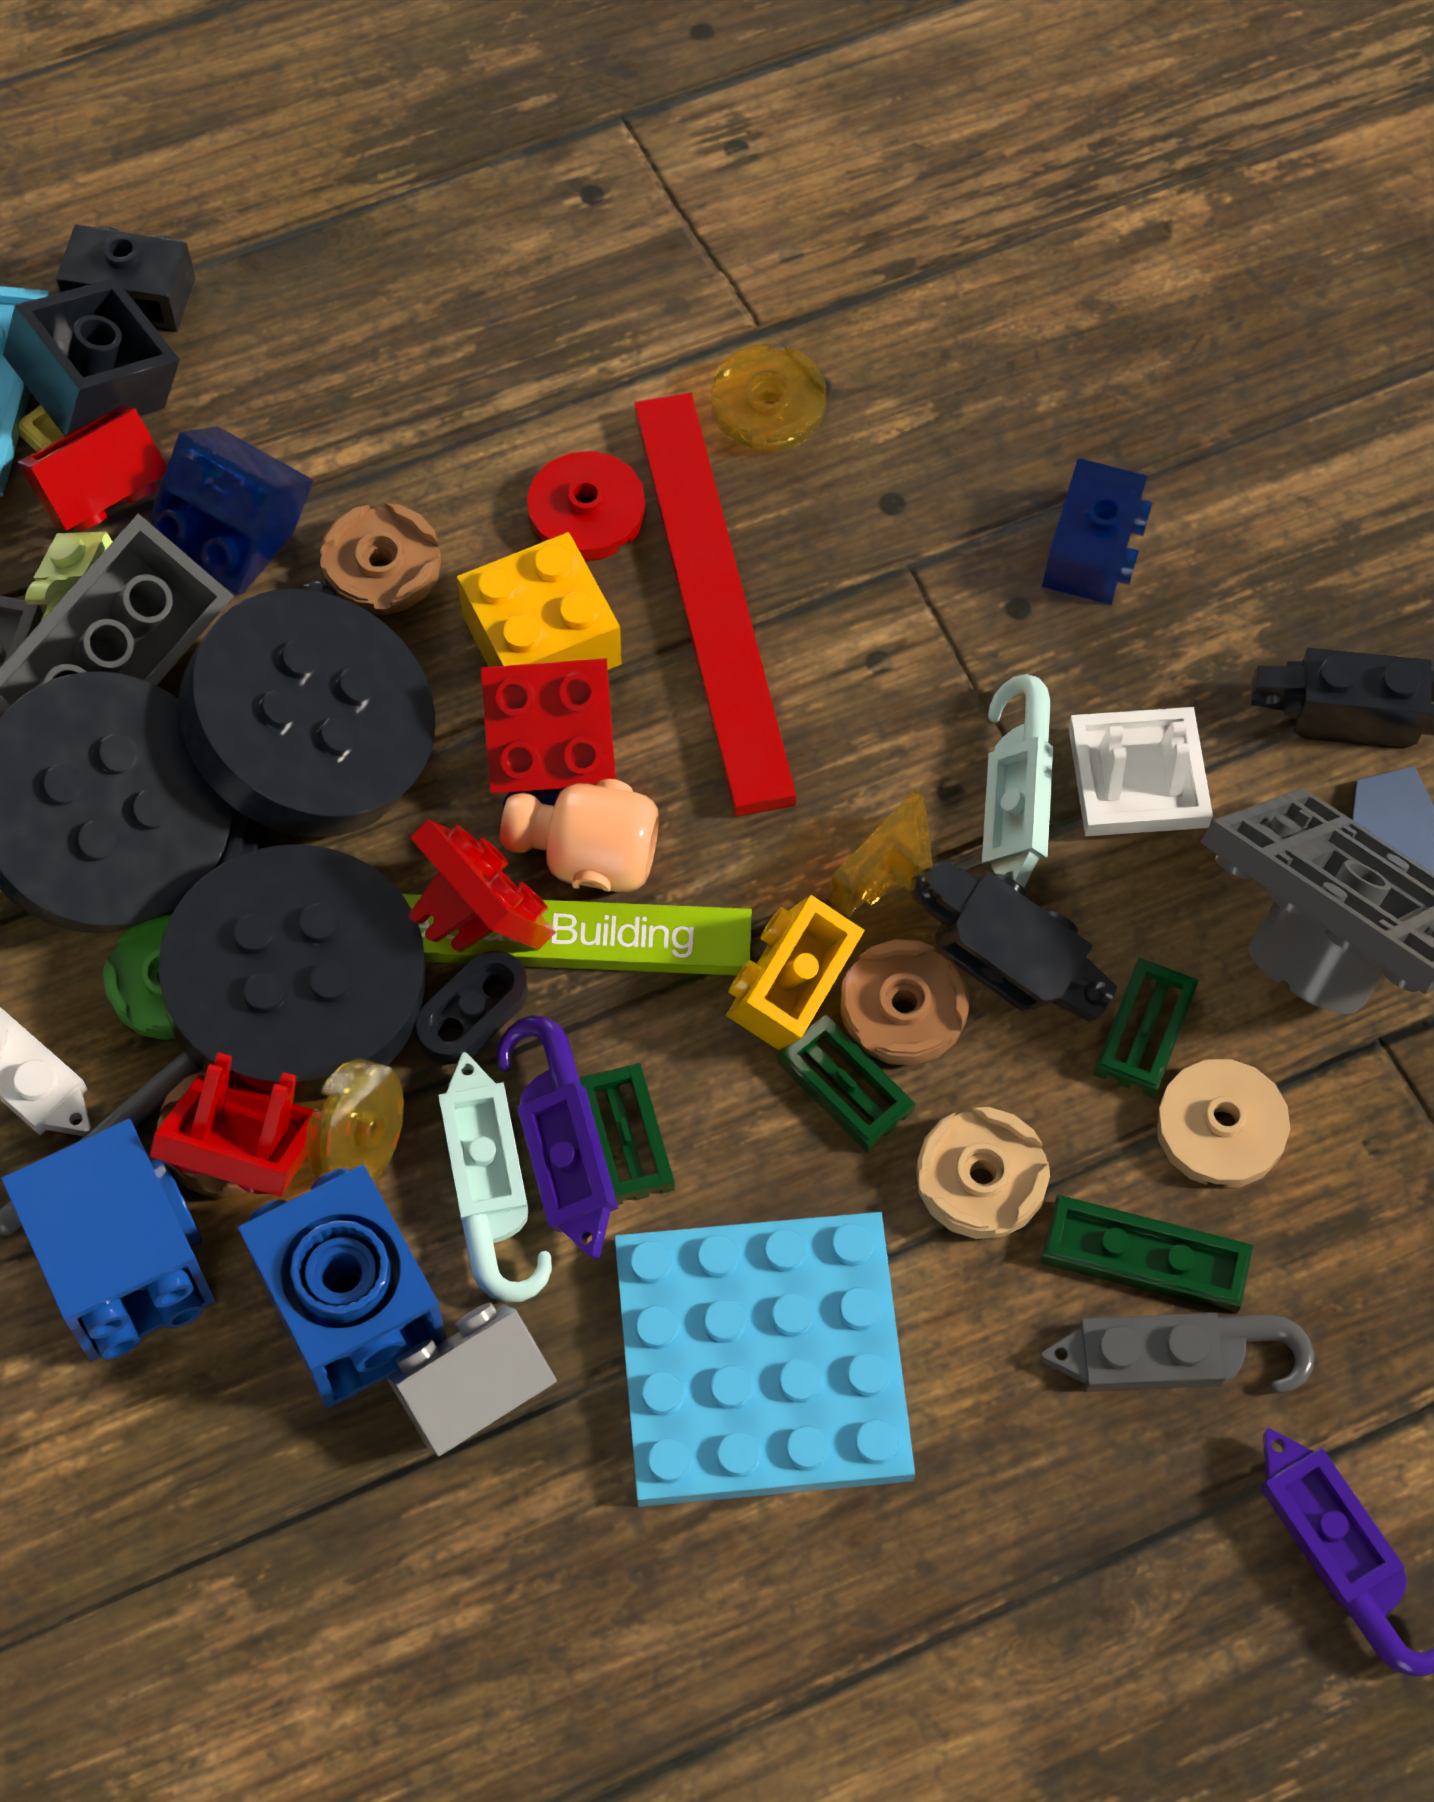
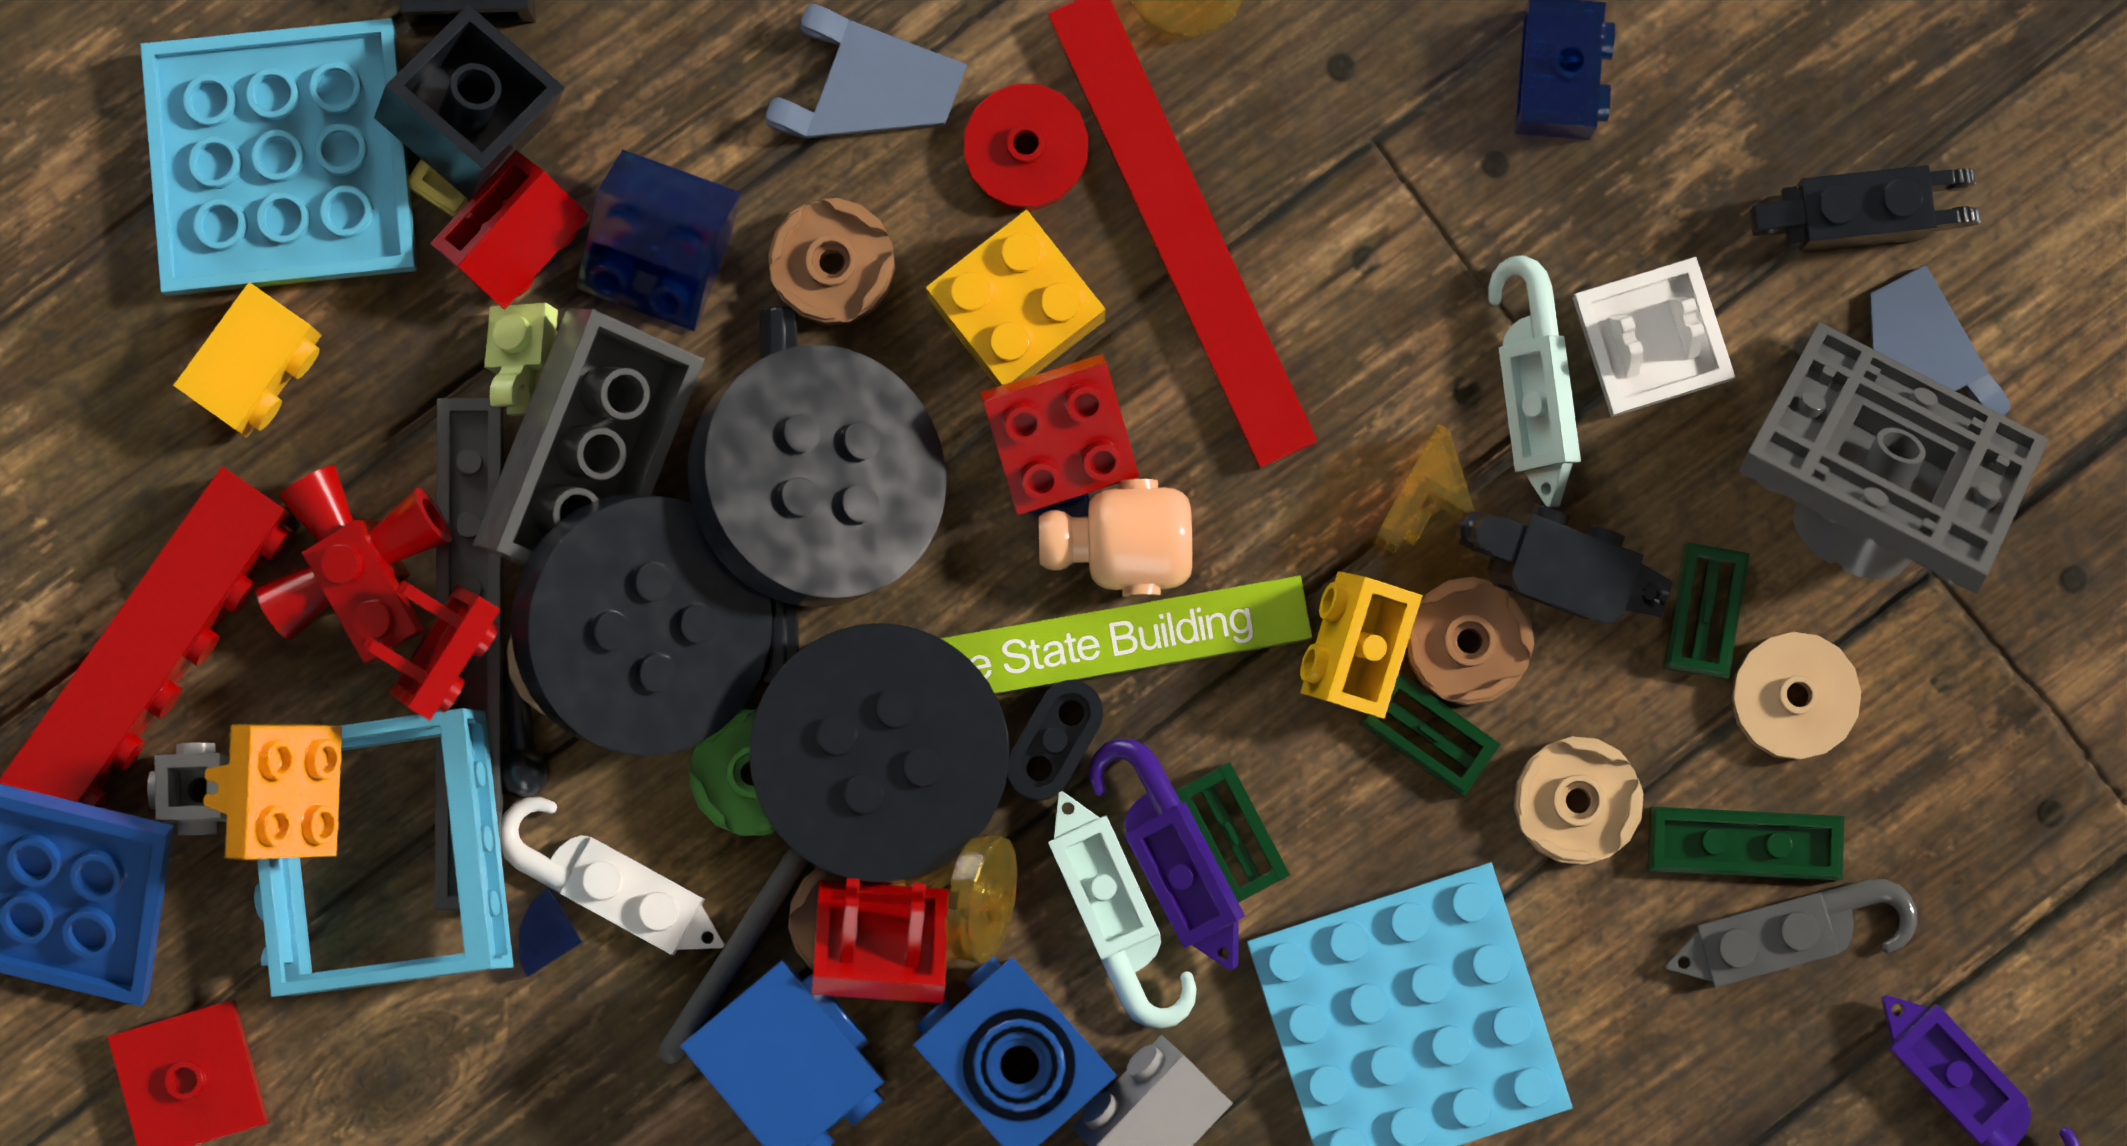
camera: 10 degrees left, 20 degrees up
red plate [409,819,556,952] -> none
none -> sand blue flag [766,4,967,138]

